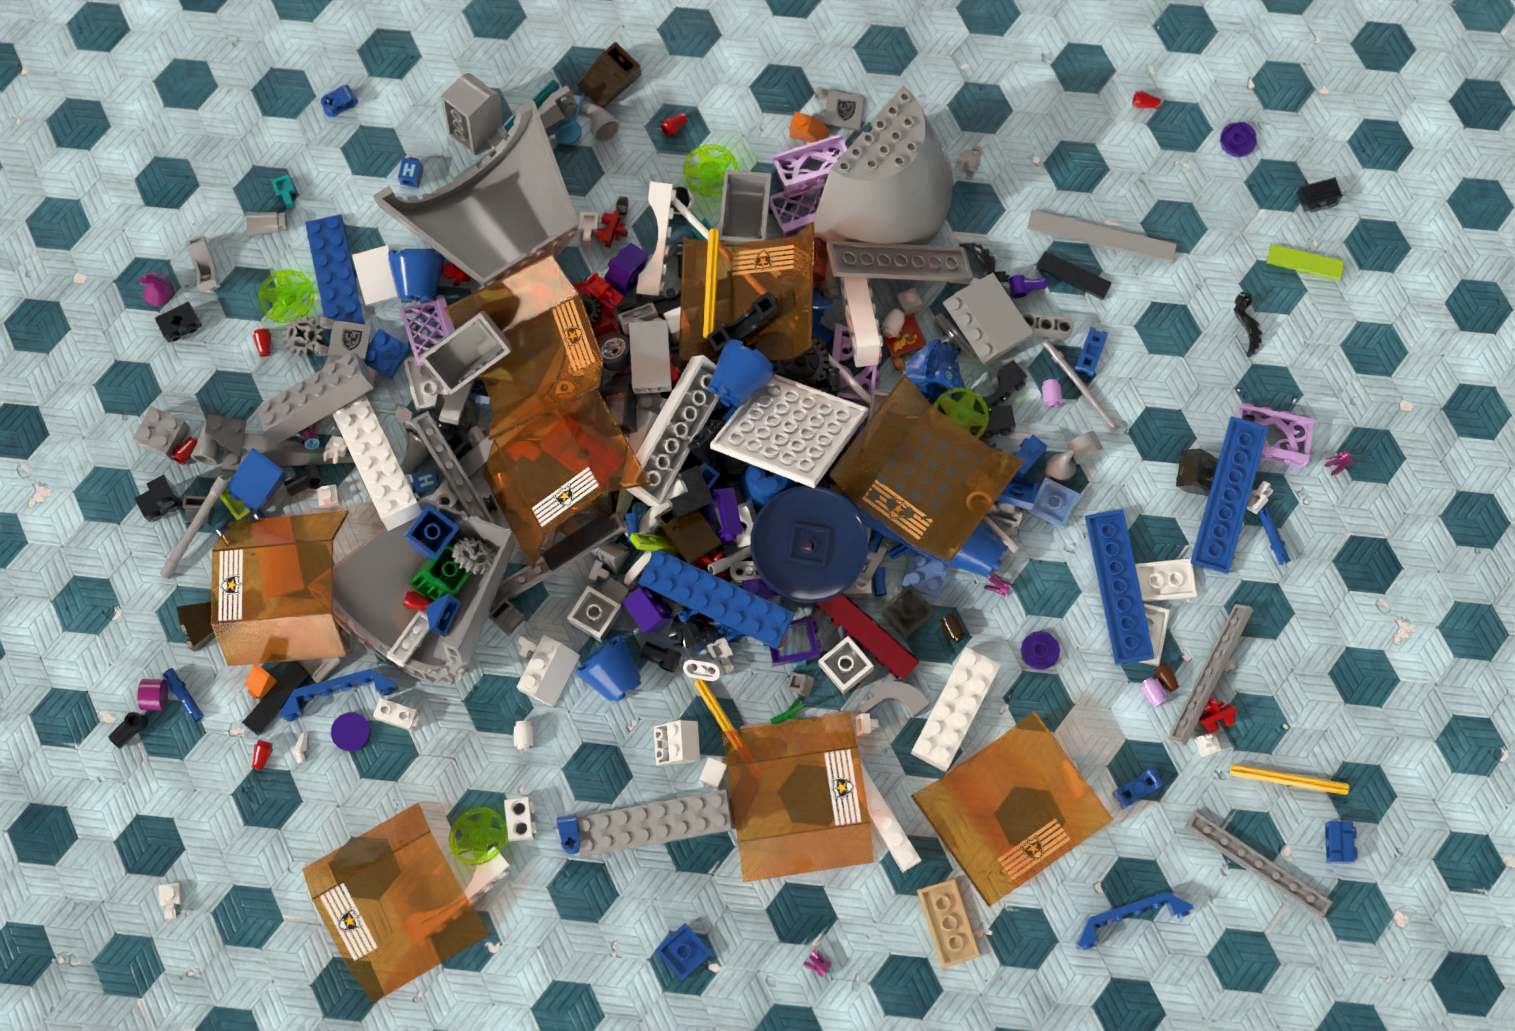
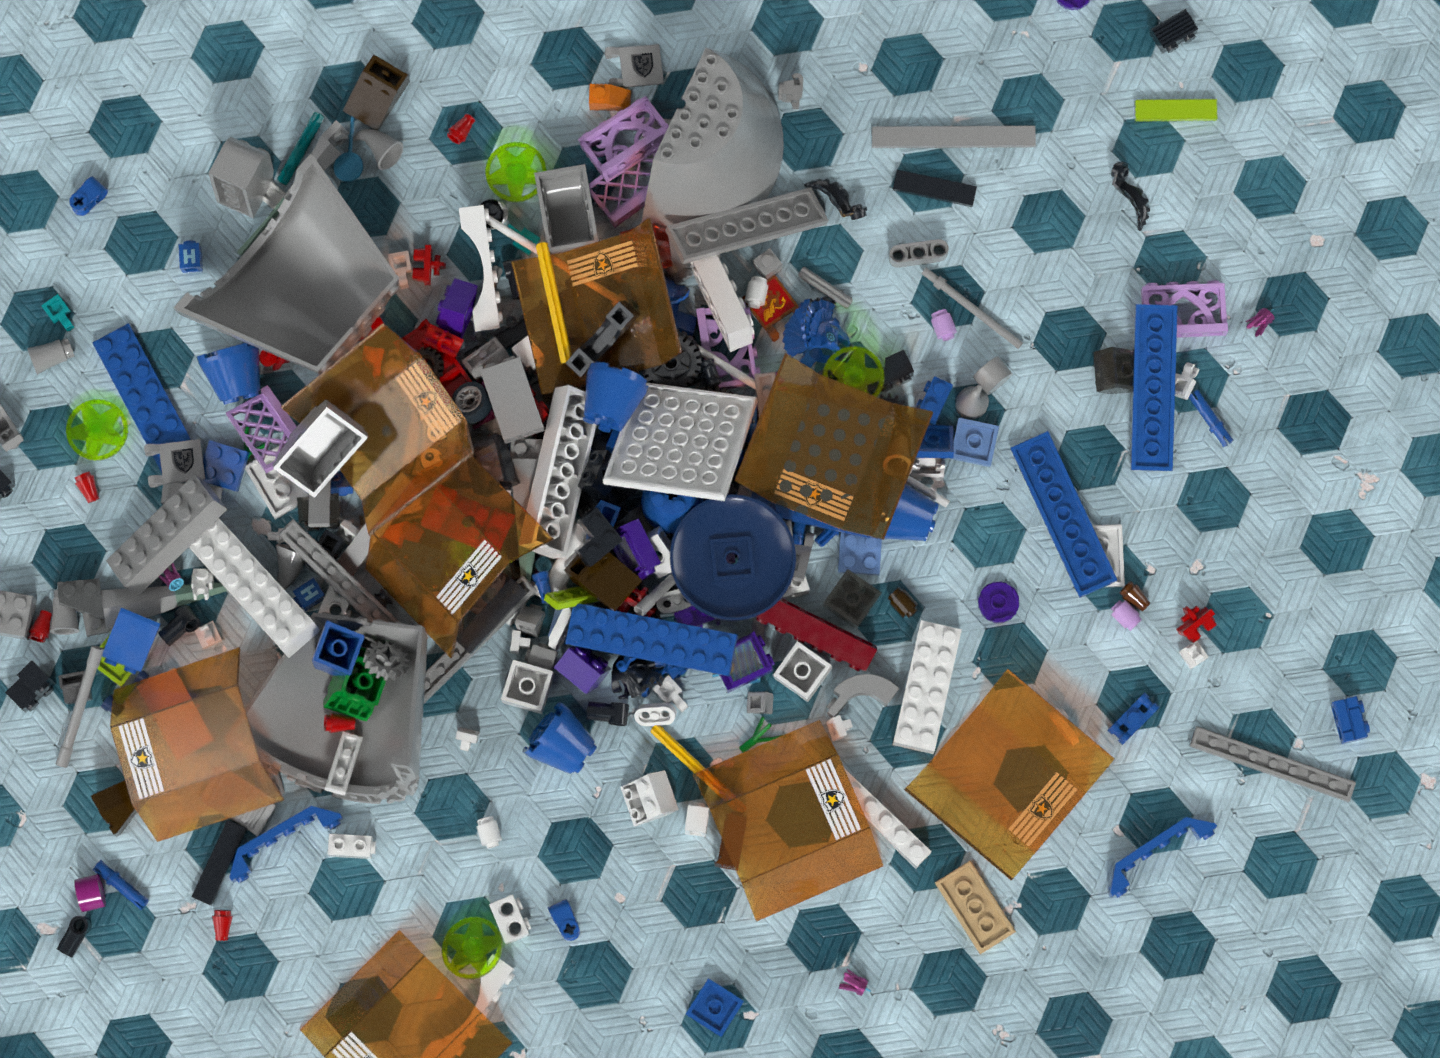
camera: 15 degrees left, 5 degrees up
orange slope [245,663,278,699] -> none
light grey gear [282,316,324,357] -> none
white bar [292,732,308,763] -> none
dark purple tile [331,712,371,752] -> none
white tile [352,245,398,307] -> none
blue slope [426,594,462,637] -> none
flat silver piece [488,598,525,636] -> none
white slope [517,635,580,708] -> none
light grey plate [577,789,734,858] -> none
black tile [616,196,628,216] -> none
blue pin [871,567,887,597] -> none
light grey slope [943,273,1034,366] -> none
black arch [953,360,1028,425] -> none
flat silver piece [984,571,1013,597] -> none
dark purple pin [1008,275,1047,299] -> none
blue plate [1075,327,1108,376] -> none
white tile [1135,558,1198,603] -> none
light grey tile [1168,604,1254,746] -> none
yellow axle [1230,764,1349,795] -> none

